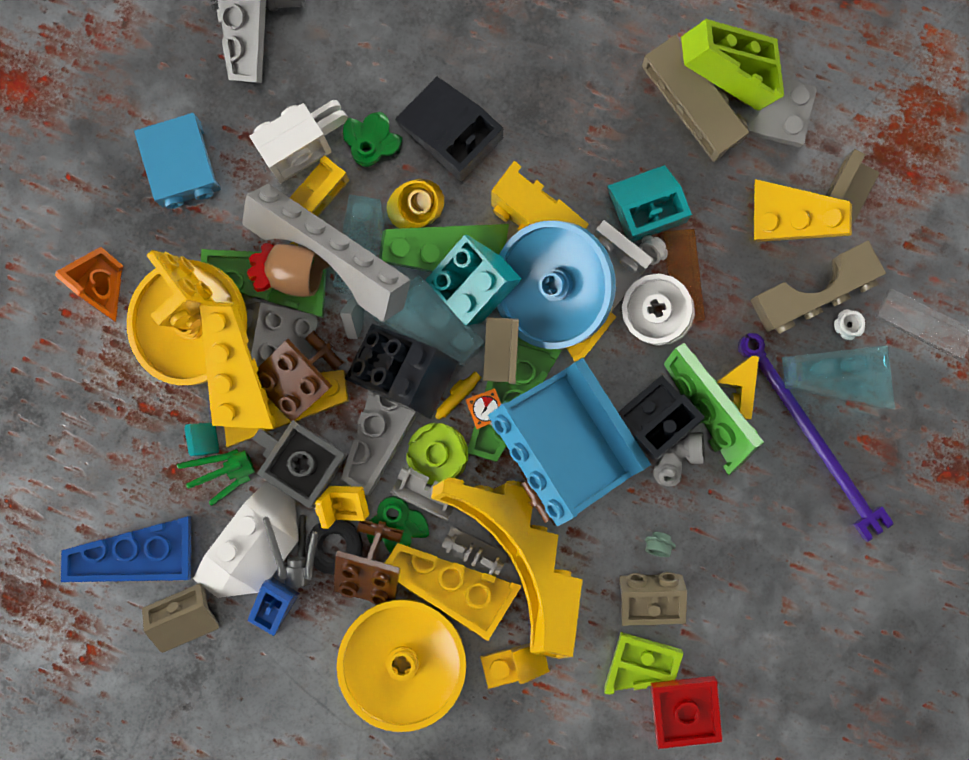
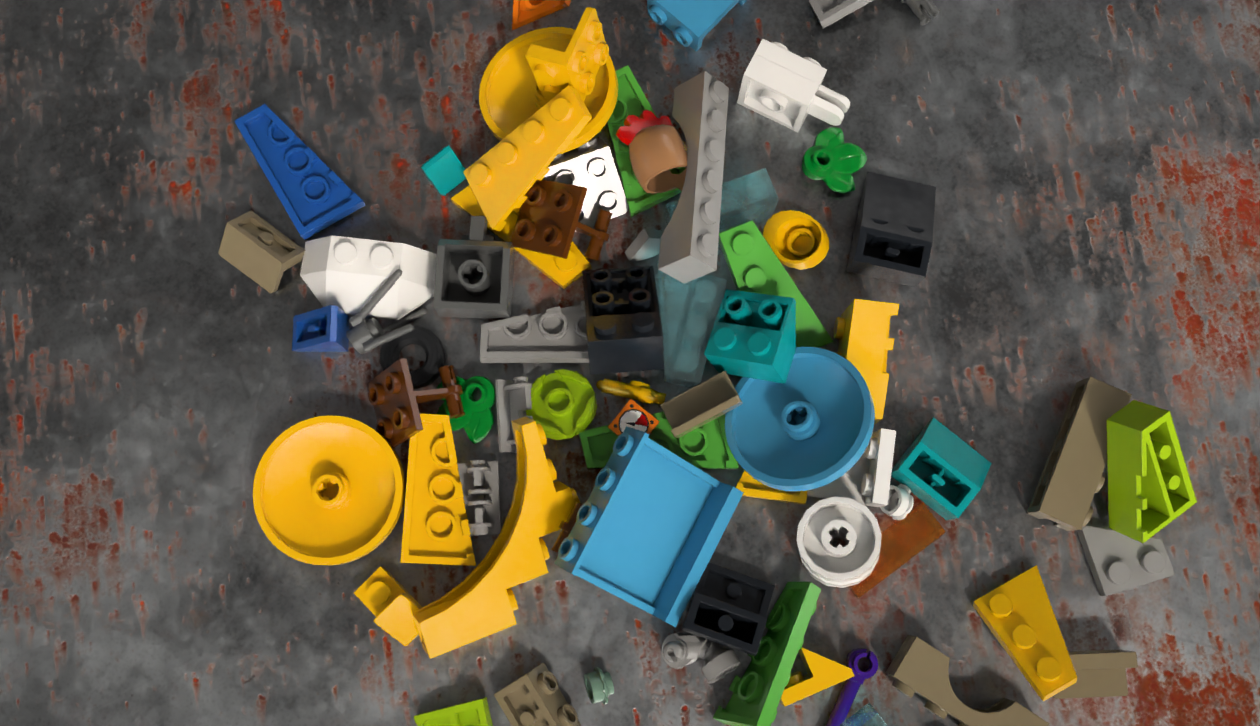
camera: 55 degrees right, 5 degrees down
green plant [177,449,255,506] -> none
yellow hinge [289,155,350,217] -> none
yellow bracket [315,486,369,529] -> none

